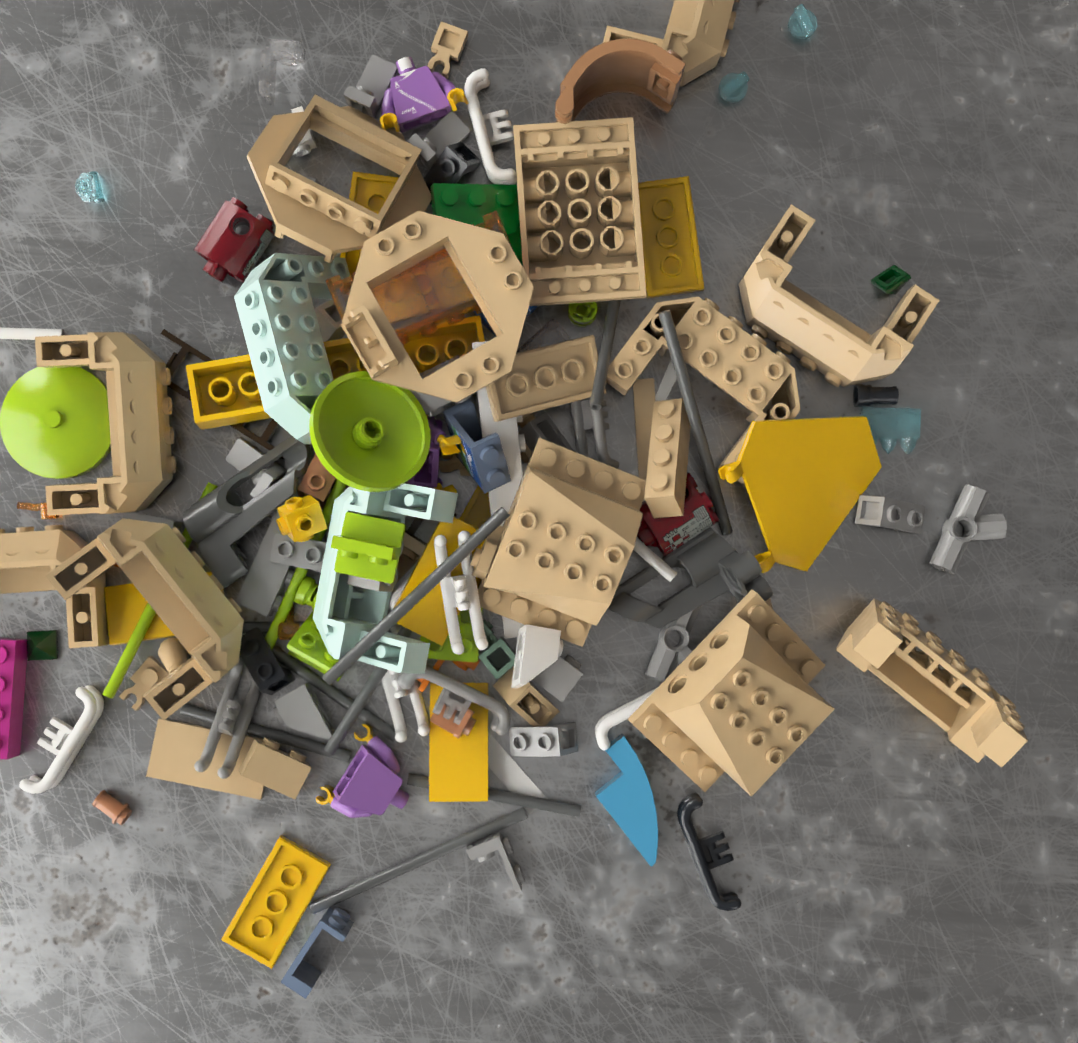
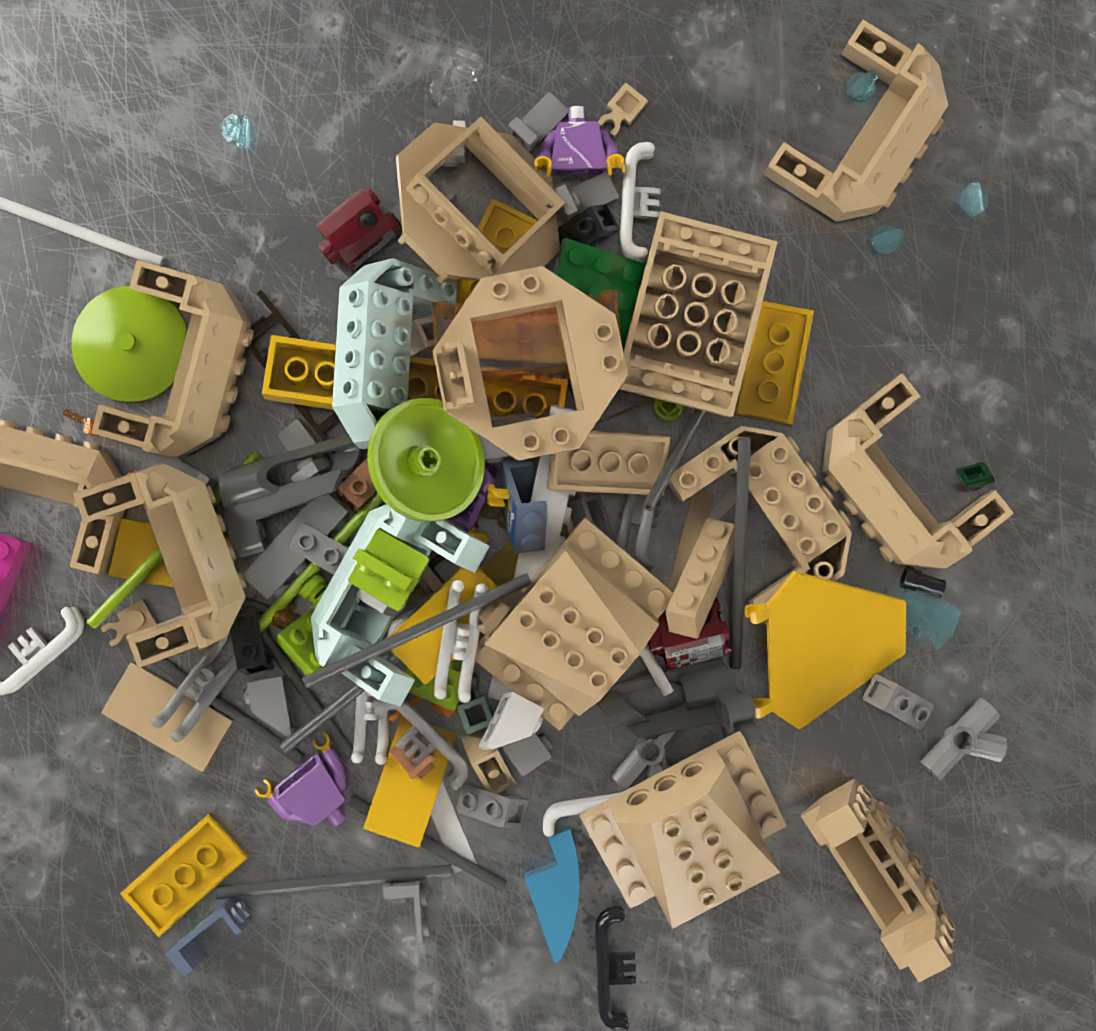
camera: 15 degrees right, 0 degrees up
dark green slope [27,630,58,661] -> none
nougat pin [92,790,132,825] -> none
tan cone [158,637,187,674] -> none
tan brick [239,737,312,800] -> none
yellow brick [276,494,328,542] -> none
medium nougat hinge [555,38,686,124] -> none

